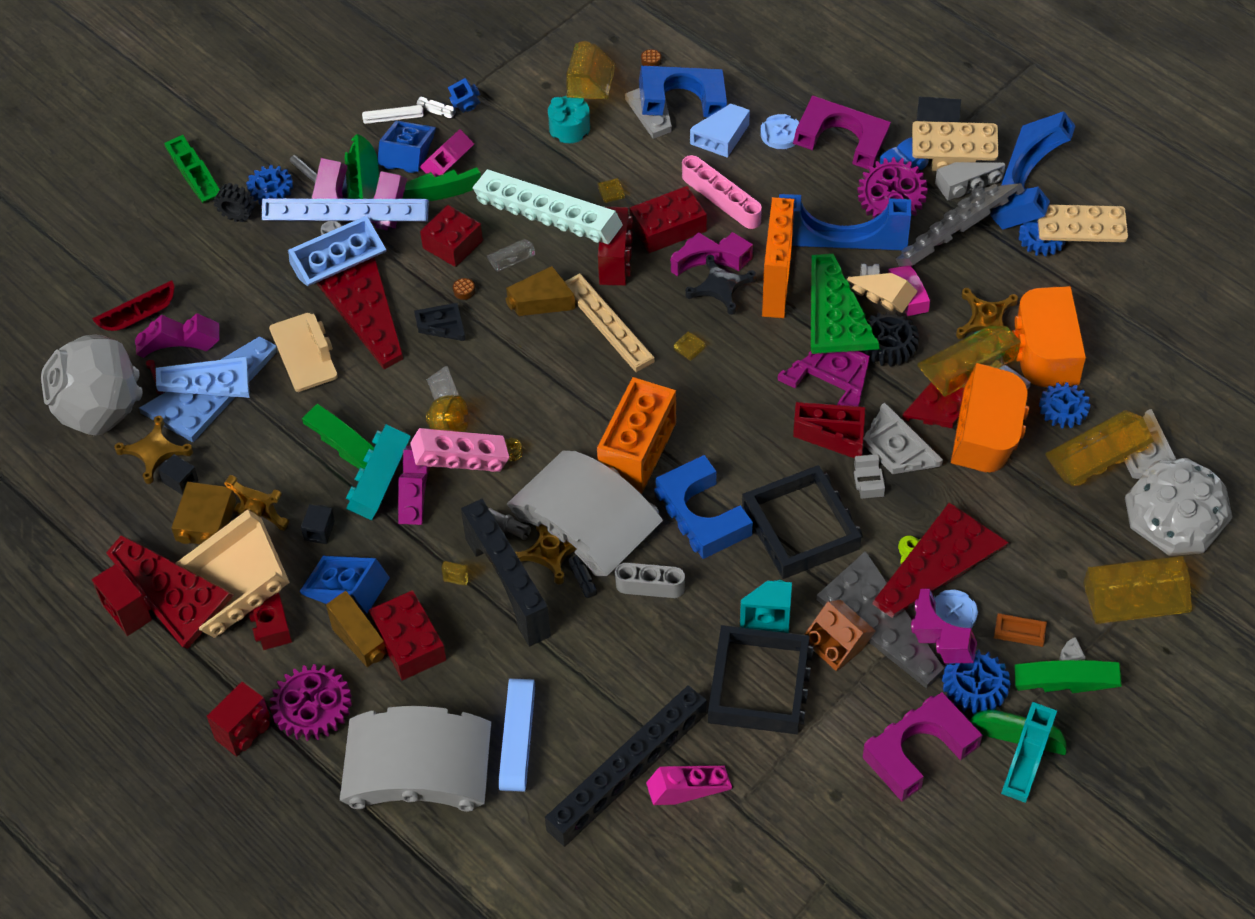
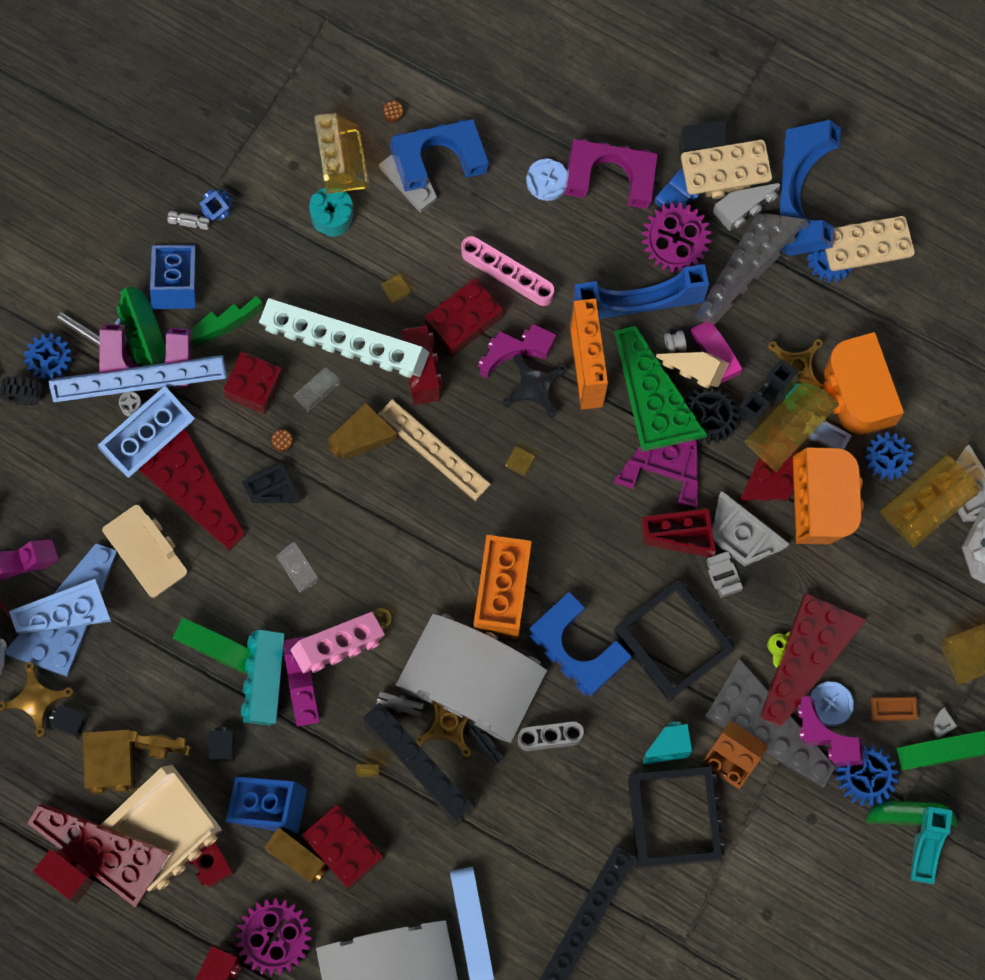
camera: 20 degrees left, 20 degrees up
white axle [362,105,423,124] -> none
dark pink slope [420,129,474,177] -> none
clear yellow cylinder [426,395,468,432] -> none
dark pink slope [646,766,732,805] -> none
light blue slope [690,104,750,158] -> none
magenta arch [863,692,982,802] -> none
none -> black arch [739,359,799,429]

